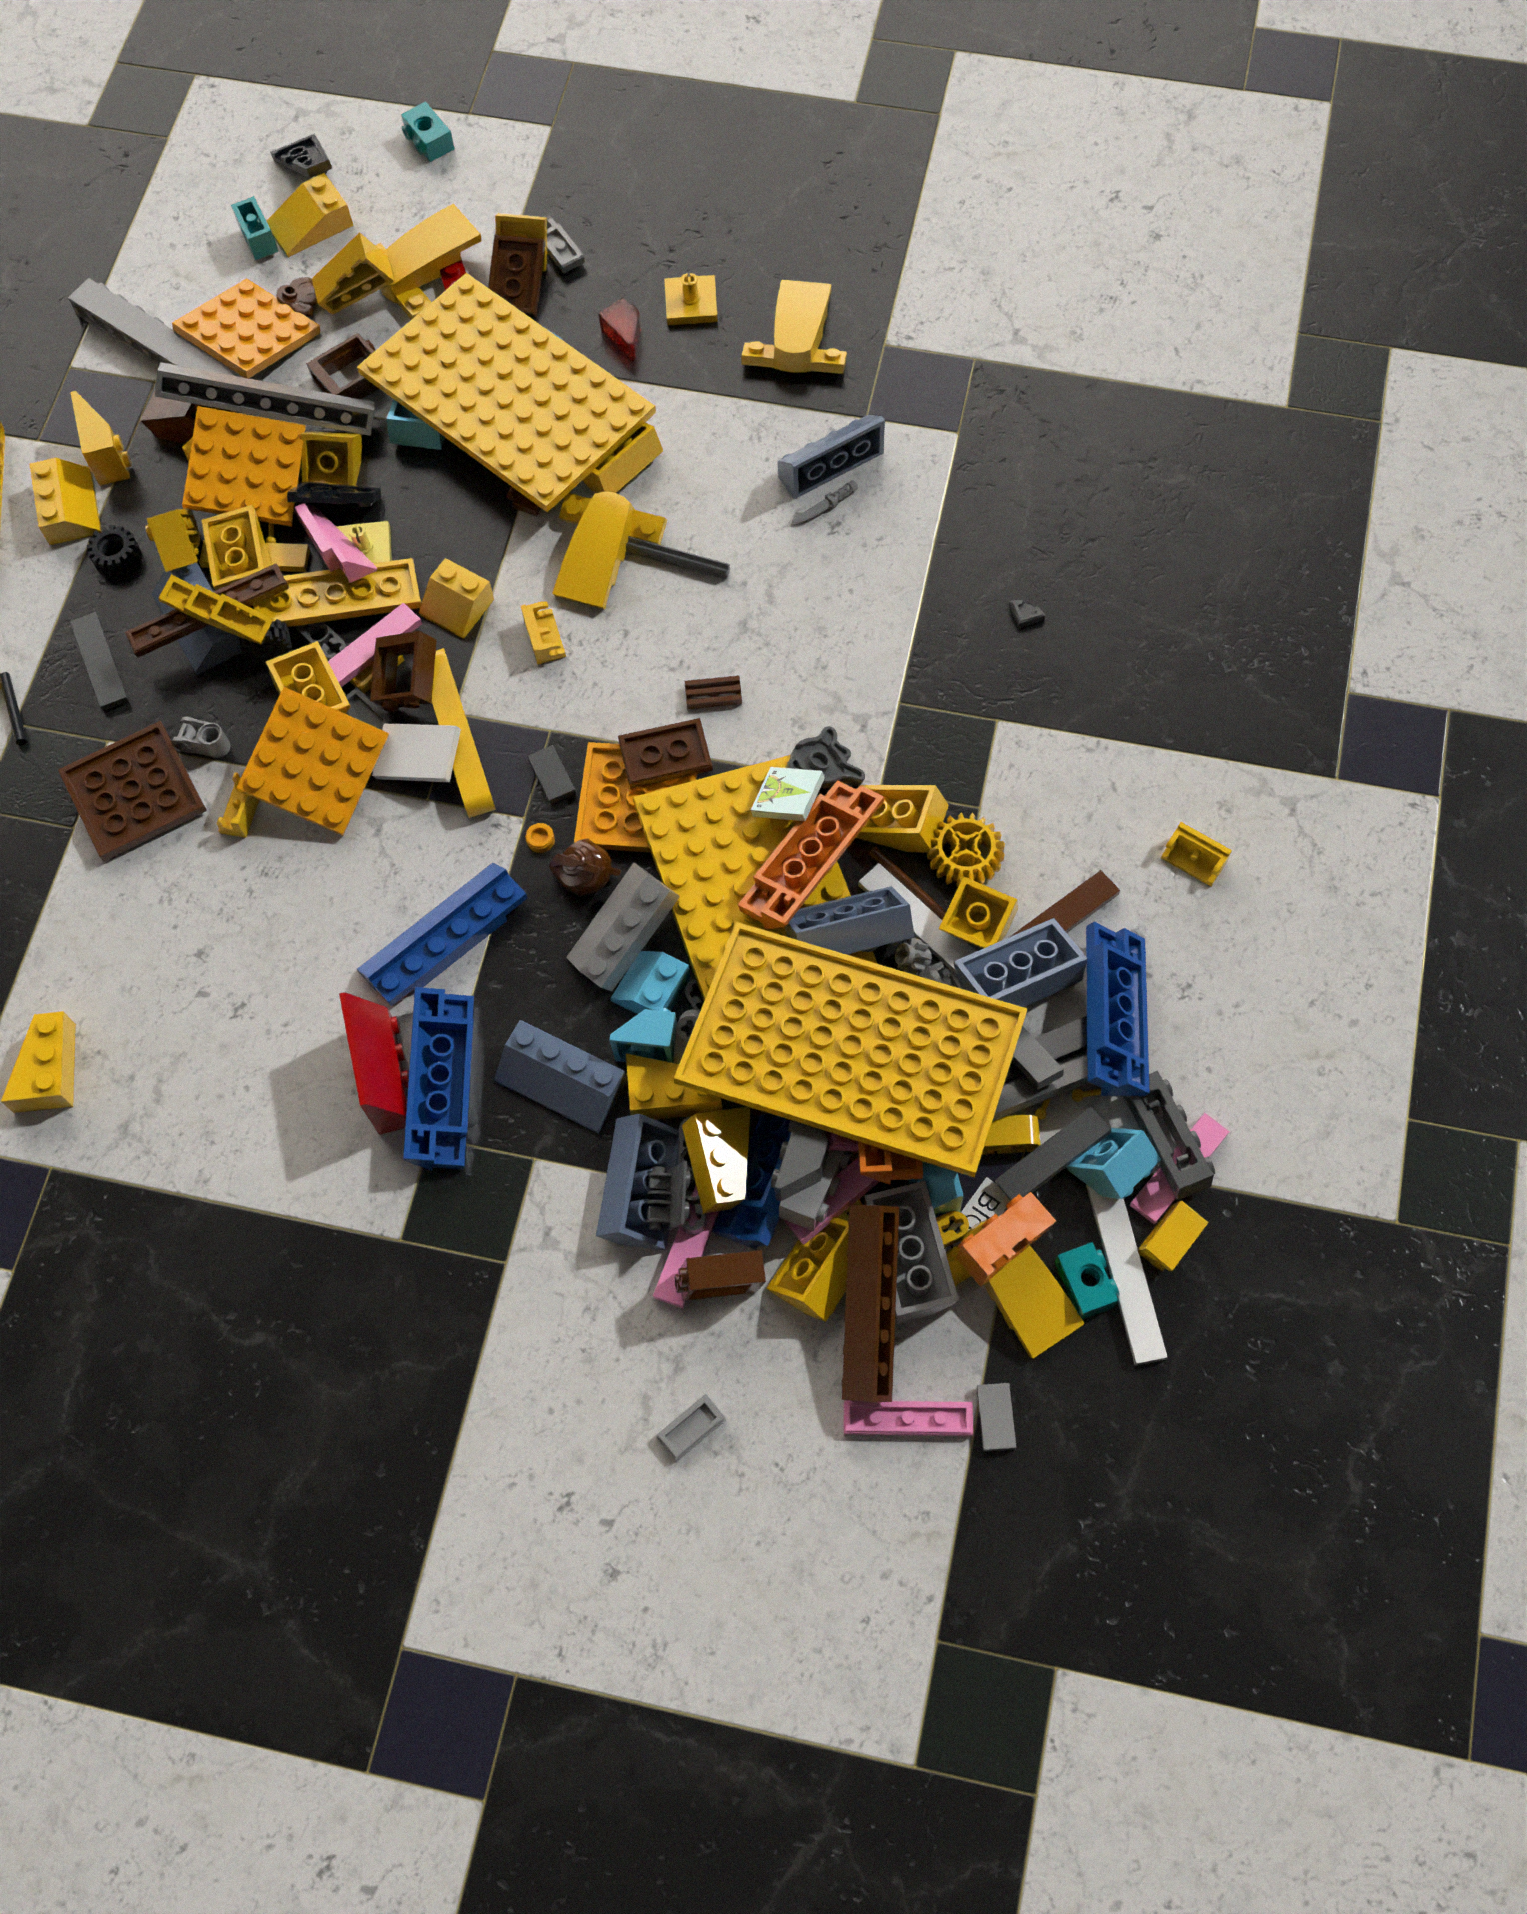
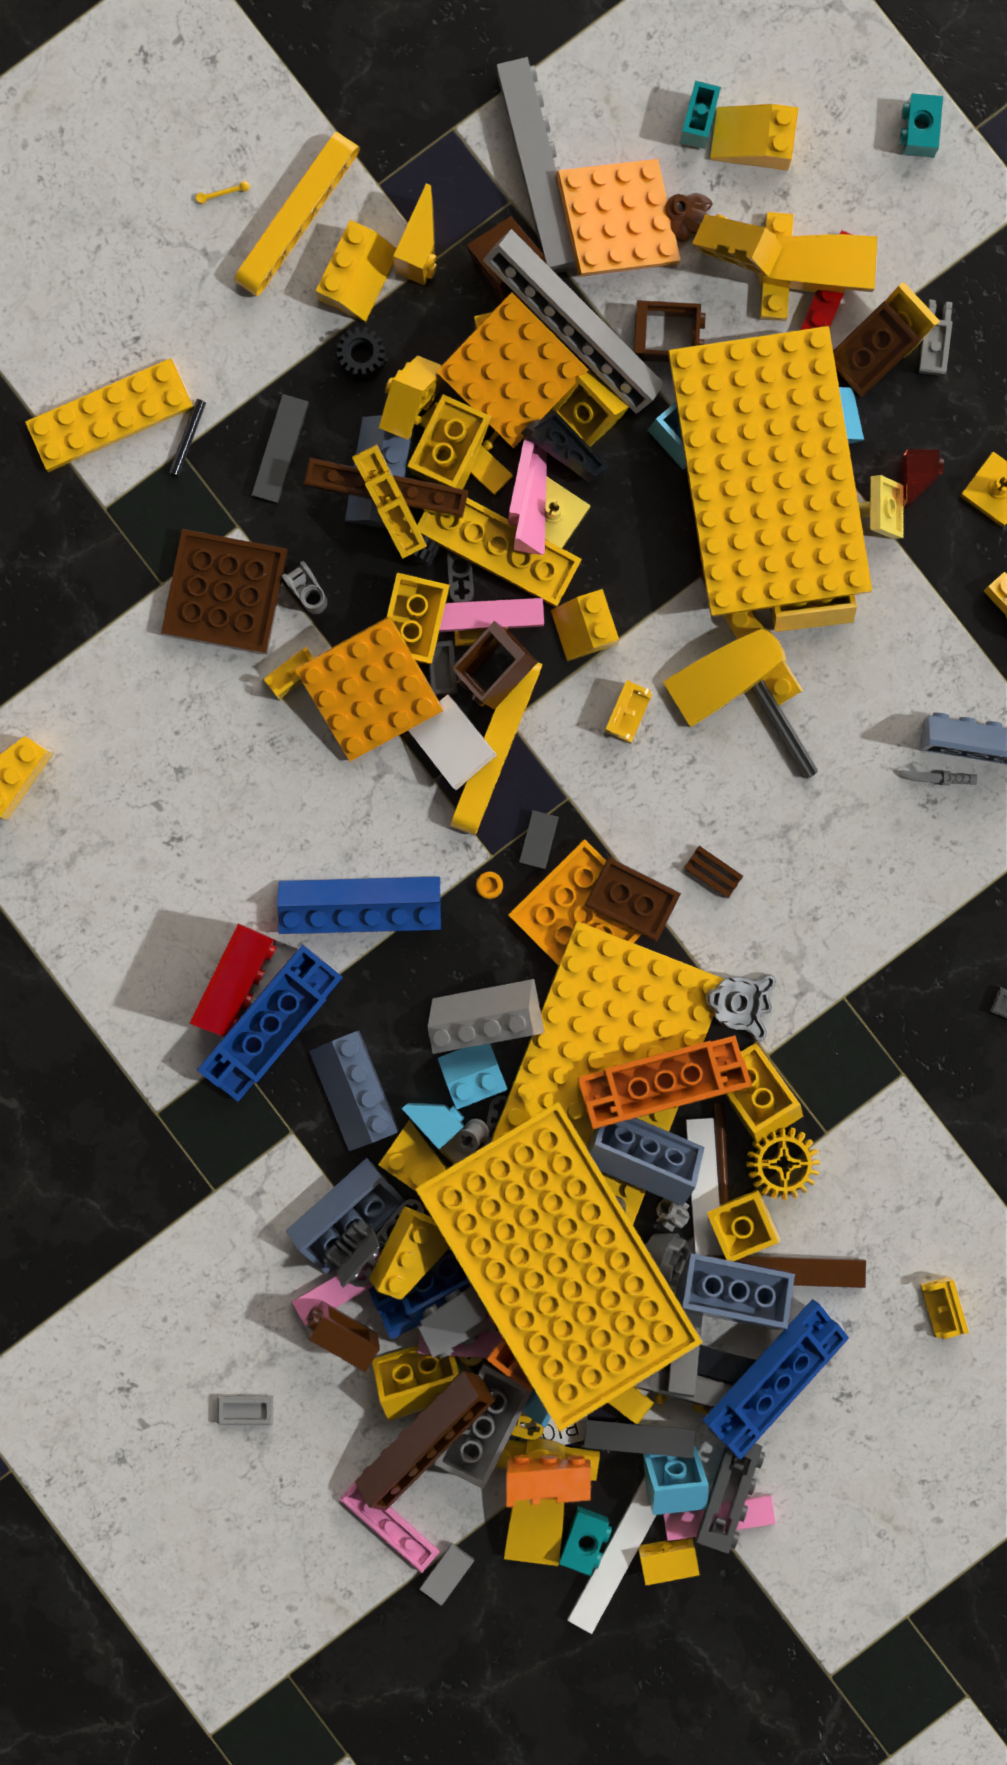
camera: 40 degrees right, 20 degrees up
black wing [270,133,333,178] -> none
reddish brown helmet [549,838,621,896] -> none
light aqua tile [751,767,825,821] -> none
none -> light yellow tile [858,475,903,539]

